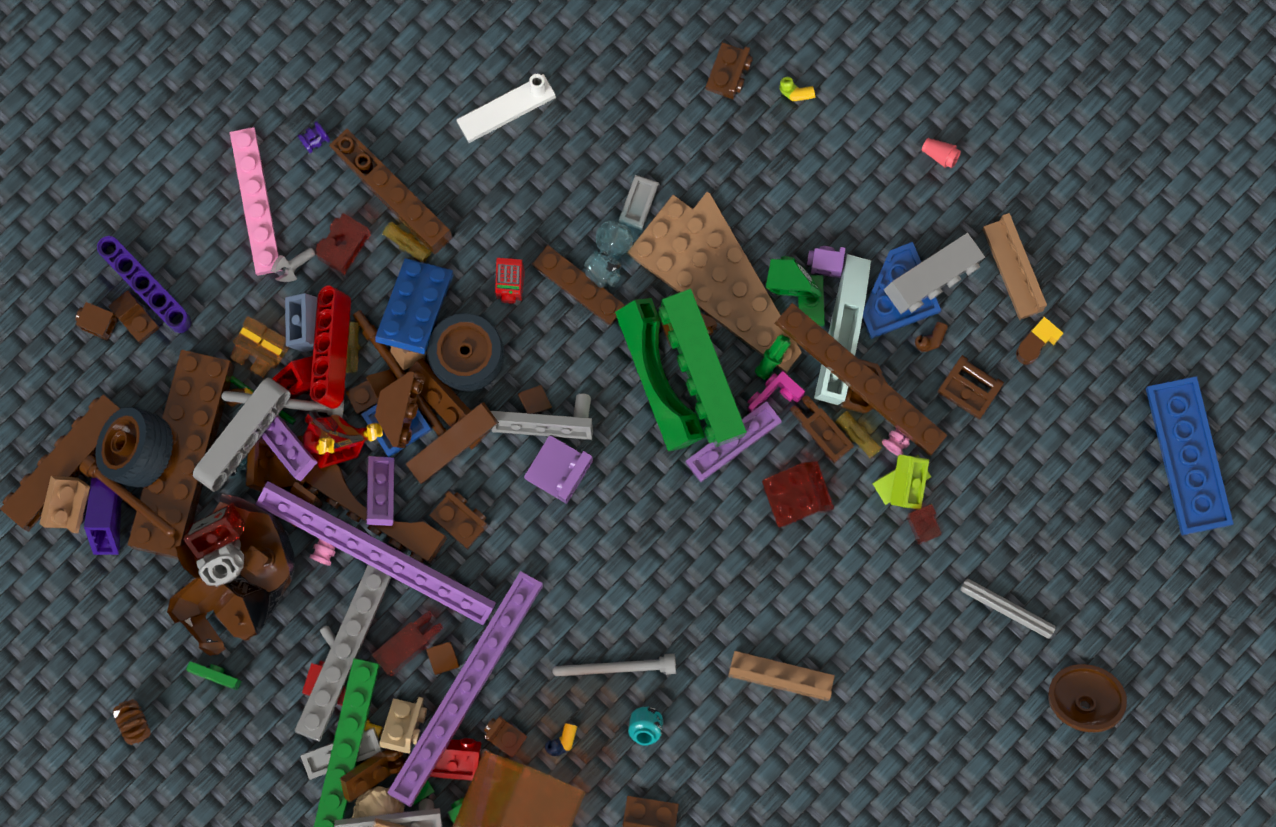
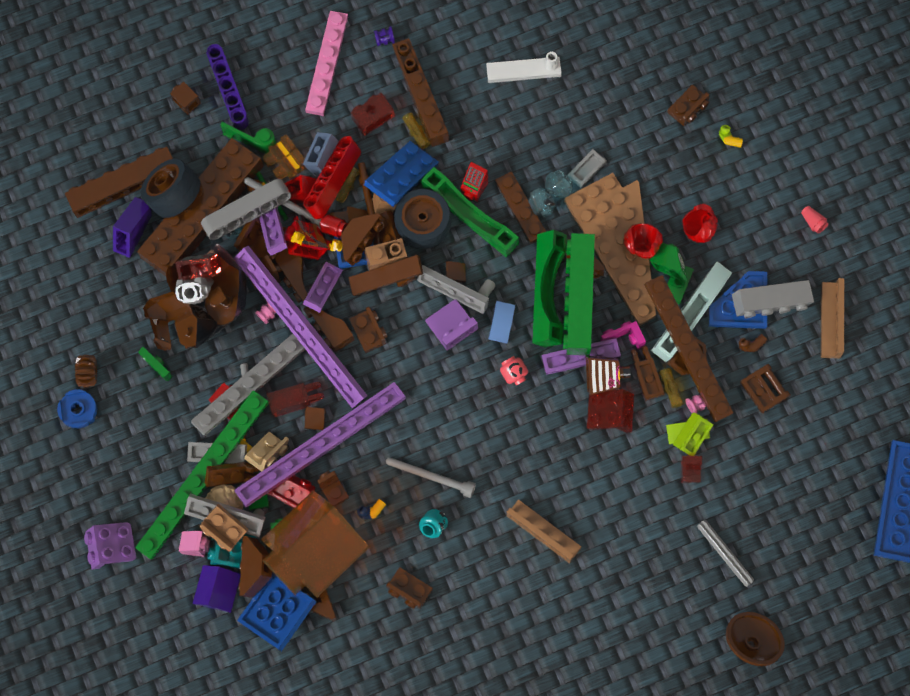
camera: 25 degrees right, 5 degrees down
medium nougat bracket [39,476,90,533] -> none
reddish brown piece [79,455,176,537] -> none
reddish brown slope [108,290,159,344] -> none
light grey bar [271,248,315,282] -> none
green axle [755,334,791,379] -> none
medium lavender brick [807,246,845,278] -> none
leg [1016,317,1063,365] -> none
none -> blue plate [57,389,97,429]
none -> green door [220,122,277,154]
none -> red brick [319,215,348,238]
none -> medium nougat slope [364,238,407,271]
none -> green arch [421,167,519,258]
none -> medium blue slope [488,301,515,343]
none -> coral head [500,356,528,386]
none -> reddish brown torso [585,355,631,395]
none -> red hair [623,223,663,259]
none -> red hair [682,204,718,243]

